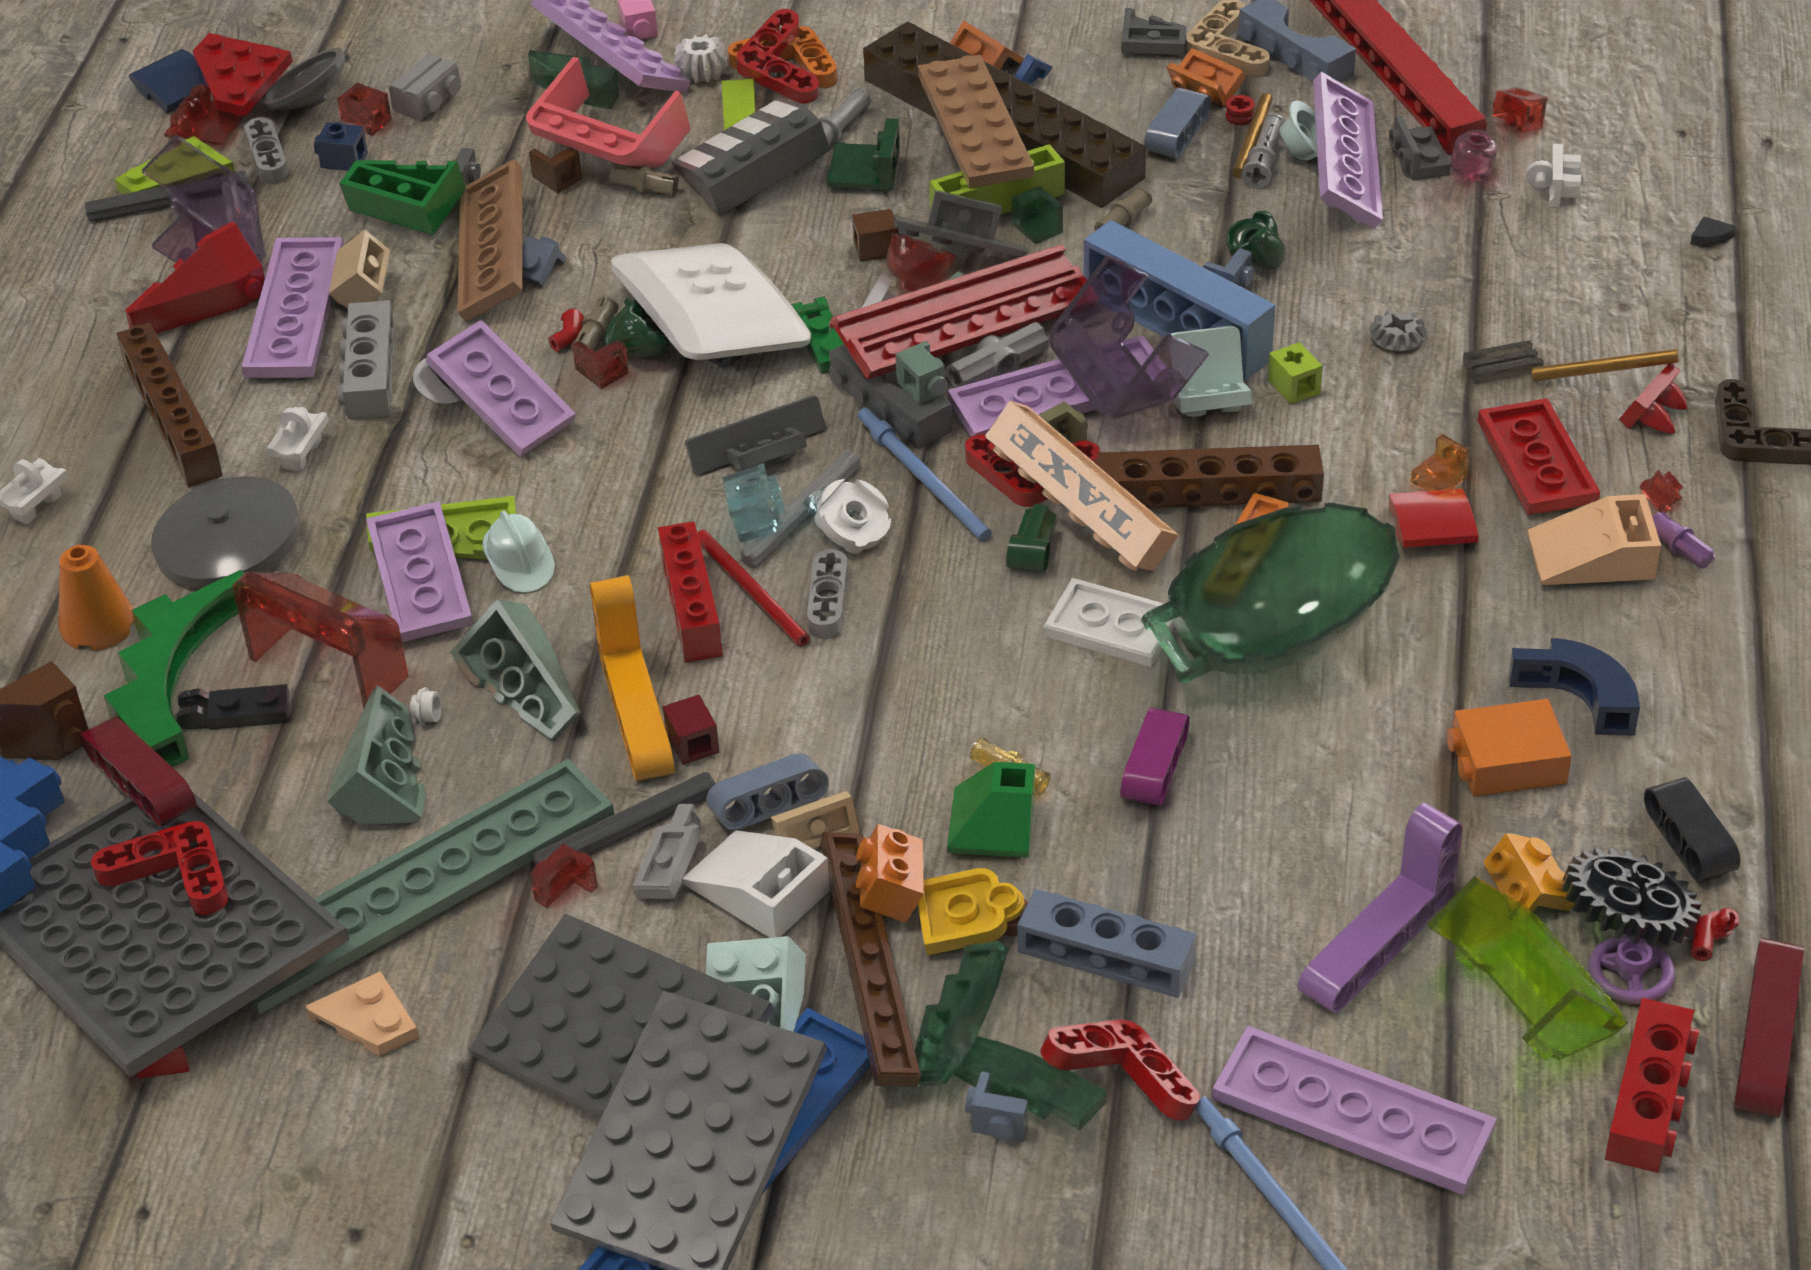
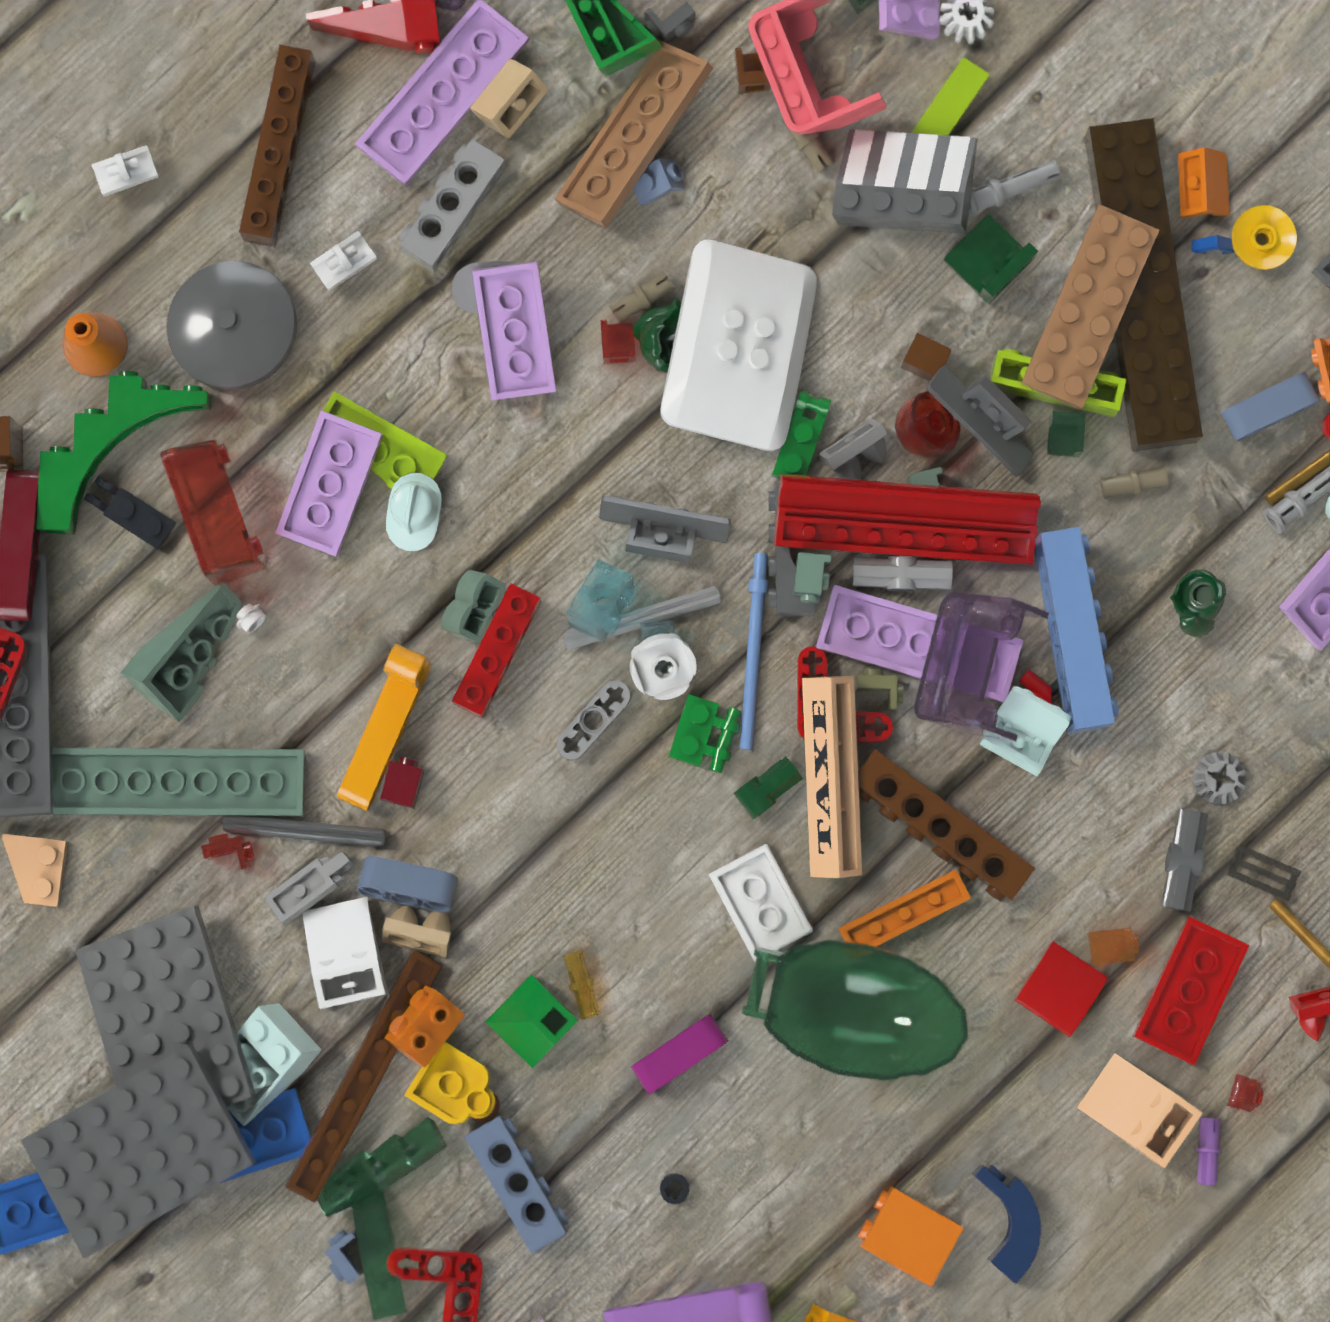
camera: 35 degrees right, 40 degrees up
sand green wedge [450,599,580,740] -> none
red arm [548,308,584,352] -> none
red piece [697,529,810,647] -> none
orange beam [728,26,838,88] -> none
red beam [737,9,819,104] -> none
sand blue bracket [1203,248,1255,288] -> none
lime brick [1268,342,1323,404] -> none
none -> sand green brick [441,570,505,643]
none -> black bush [660,1173,690,1204]
none -> green plate [668,694,741,774]
none -> dark grey piece [1161,809,1208,912]
none -> yellow dish [1231,205,1297,270]

